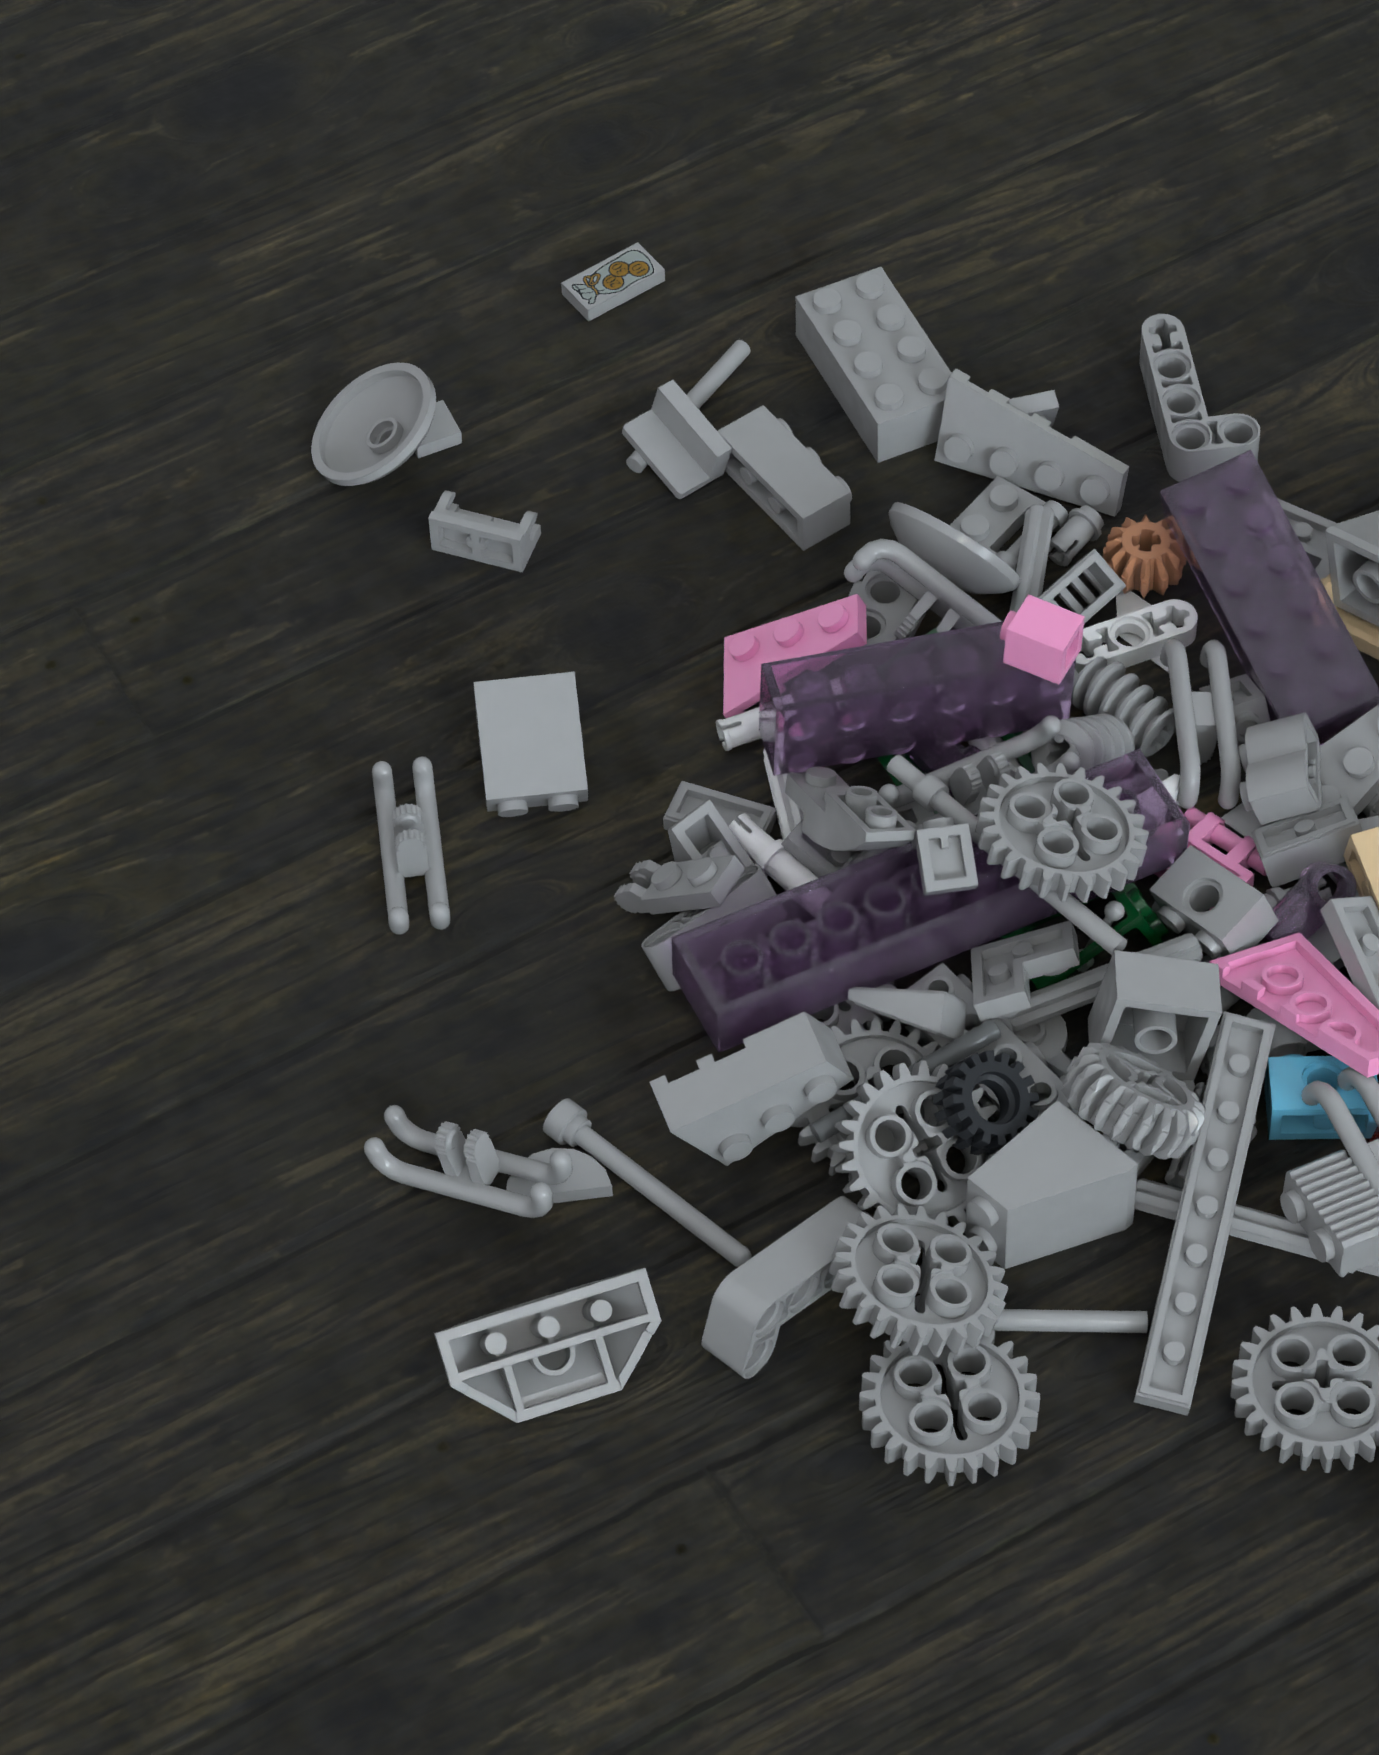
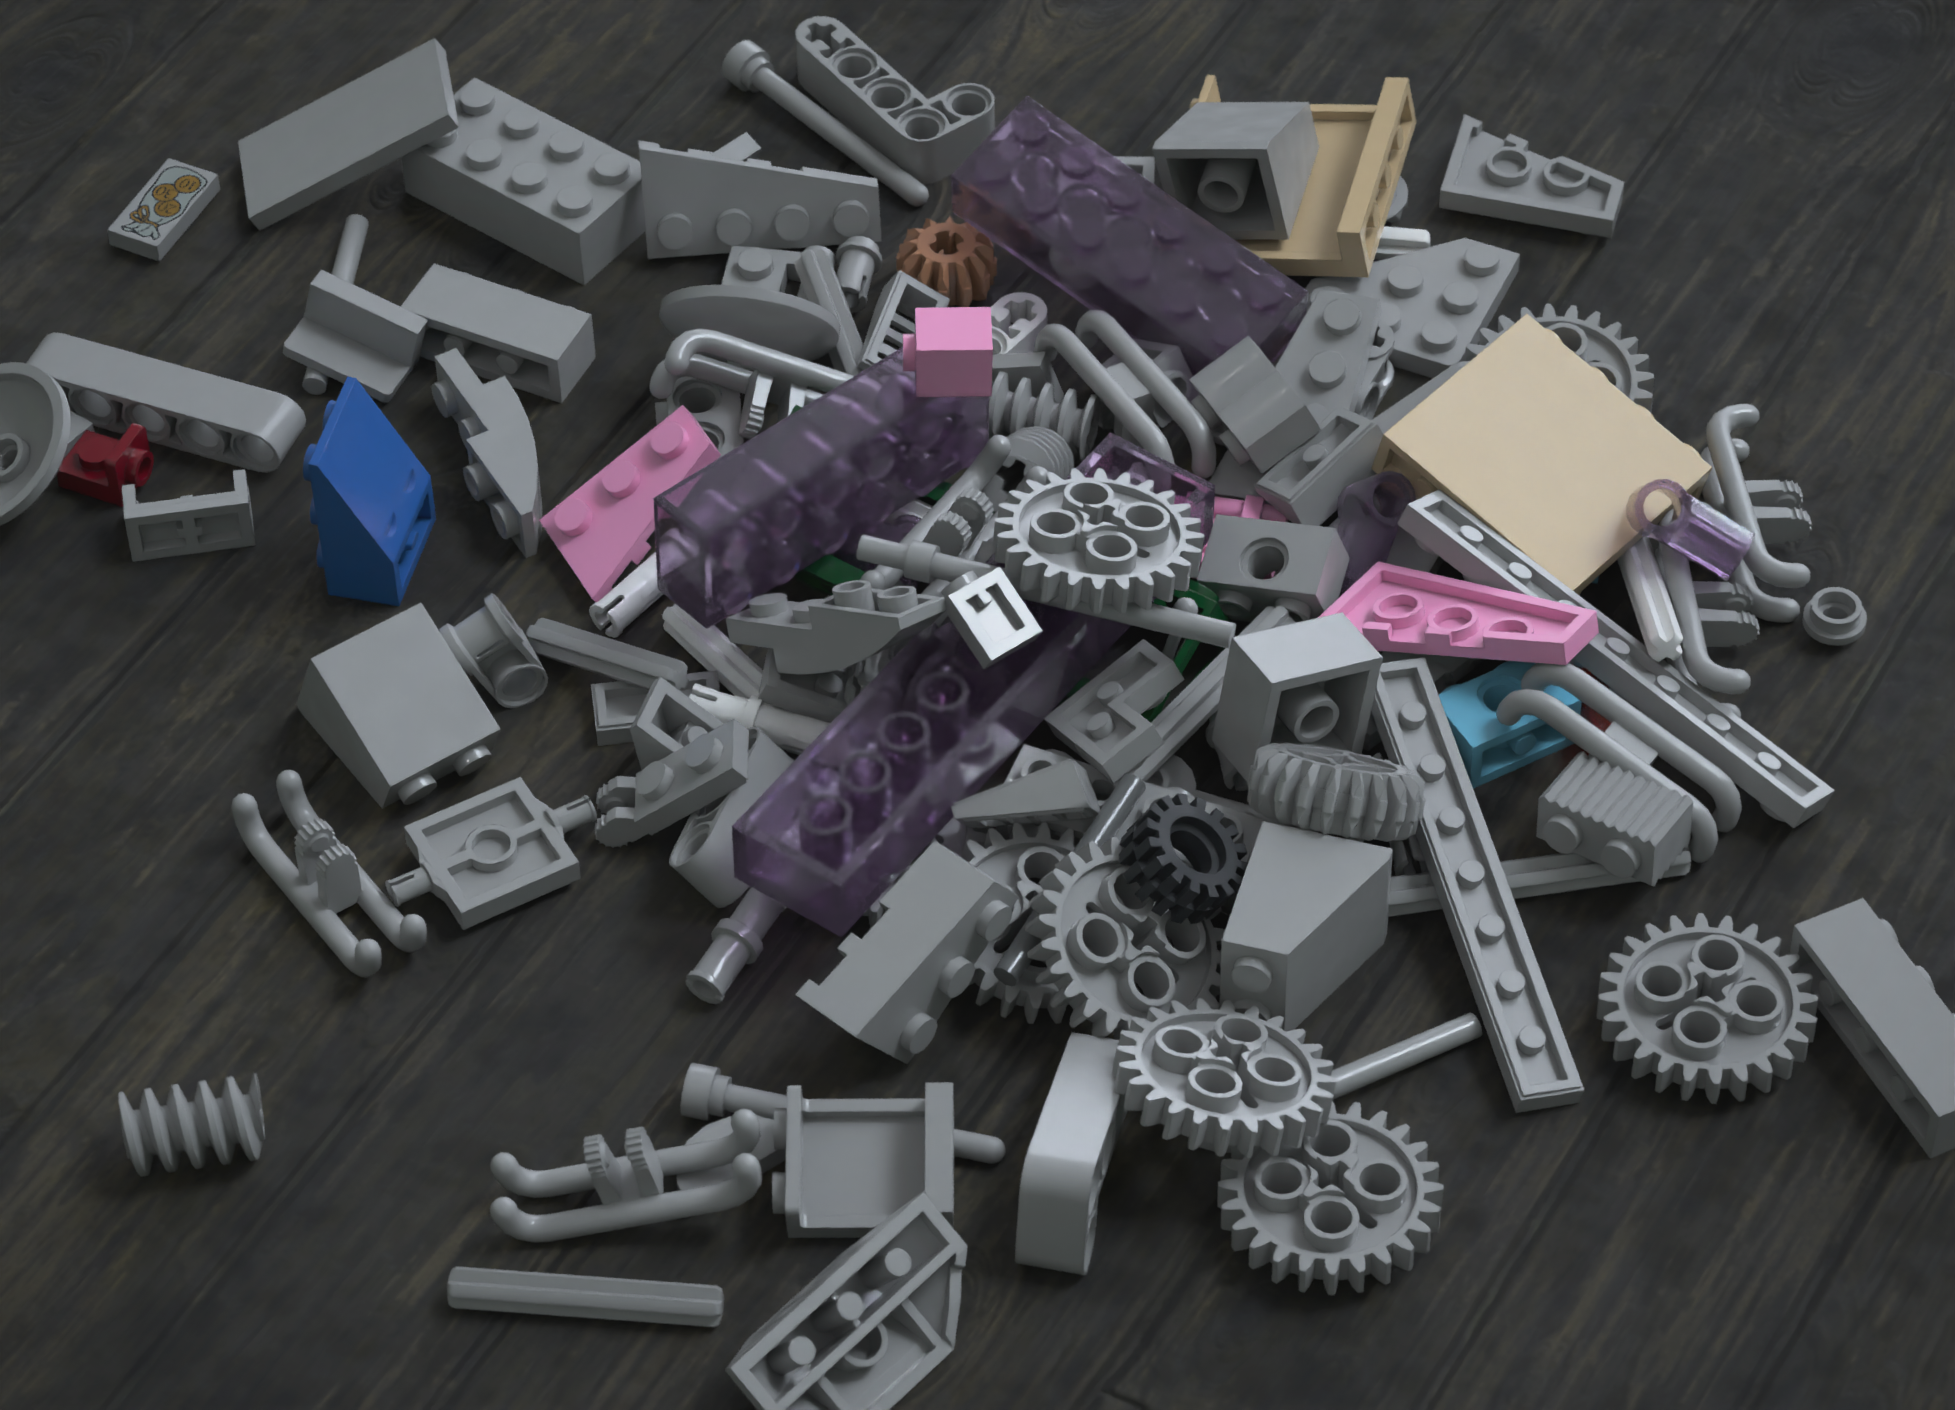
camera: 30 degrees left, 5 degrees down
none -> light grey beam [26,332,306,473]
none -> dark red bracket [57,423,154,507]
none -> light grey piece [119,1073,265,1177]
none -> light grey tile [238,38,459,230]
none -> blue slope [303,377,436,606]
none -> light grey plate [385,777,597,930]
none -> light grey slope [431,348,542,558]
none -> light grey piece [439,593,548,708]
none -> light grey axle [447,1267,724,1327]
none -> light grey axle [526,618,689,691]
none -> light grey pin [685,879,789,1004]
none -> light grey piece [722,40,929,206]
none -> light grey panel [772,1083,954,1238]
none -> light grey tile [992,352,1065,403]

